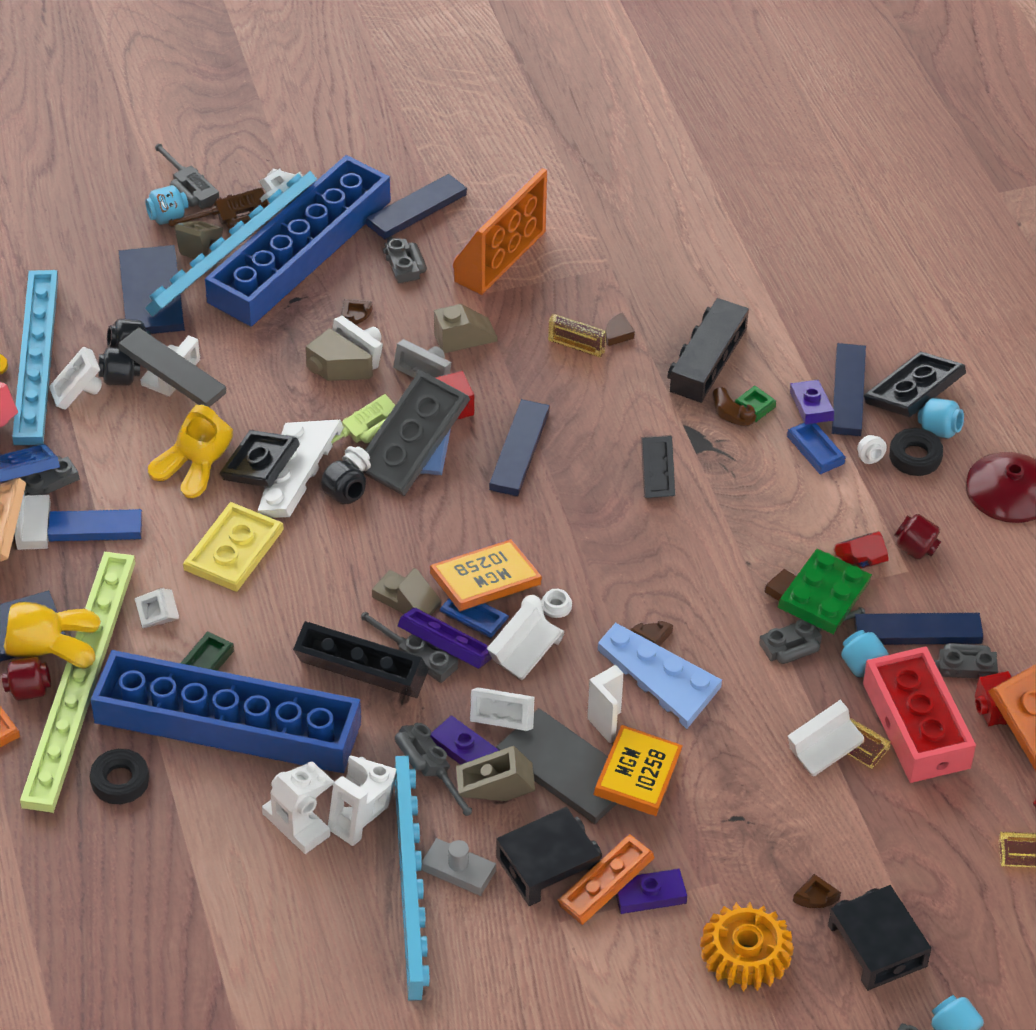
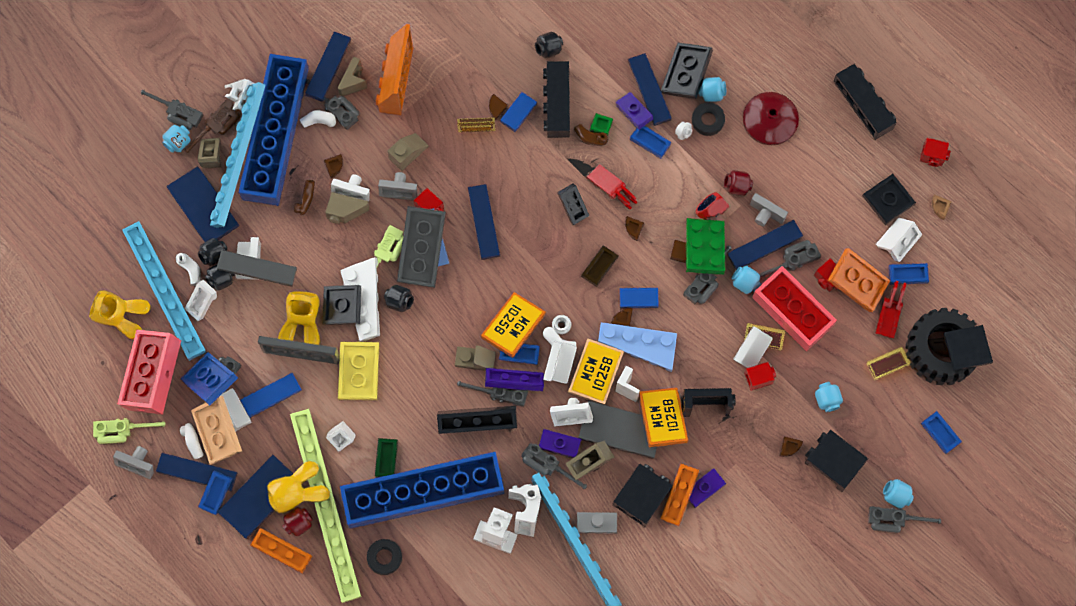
camera: 25 degrees left, 25 degrees up
white plate [342,446,371,471] -> none
light orange gear [700,902,794,992] -> none
none -> white arm [176,253,201,286]
none -> dark grey tile [258,336,340,364]
none -> reddish brown arm [294,180,315,215]
none -> white arm [300,110,336,128]
none -> dark tan slope [338,56,367,96]
none -> blue tile [500,92,537,132]
none -> black head [535,32,563,58]
none -> yellow tile [568,339,624,405]
none -> dark brown tile [581,245,619,287]
none -> arm [586,164,638,209]
none -> blue tile [620,288,659,308]
none -> reddish brown tile [625,216,644,241]
none -> black panel [681,388,736,417]
none -> red brick [744,362,776,391]
none -> light grey tile [750,193,788,226]
none -> medium azure head [815,382,843,412]

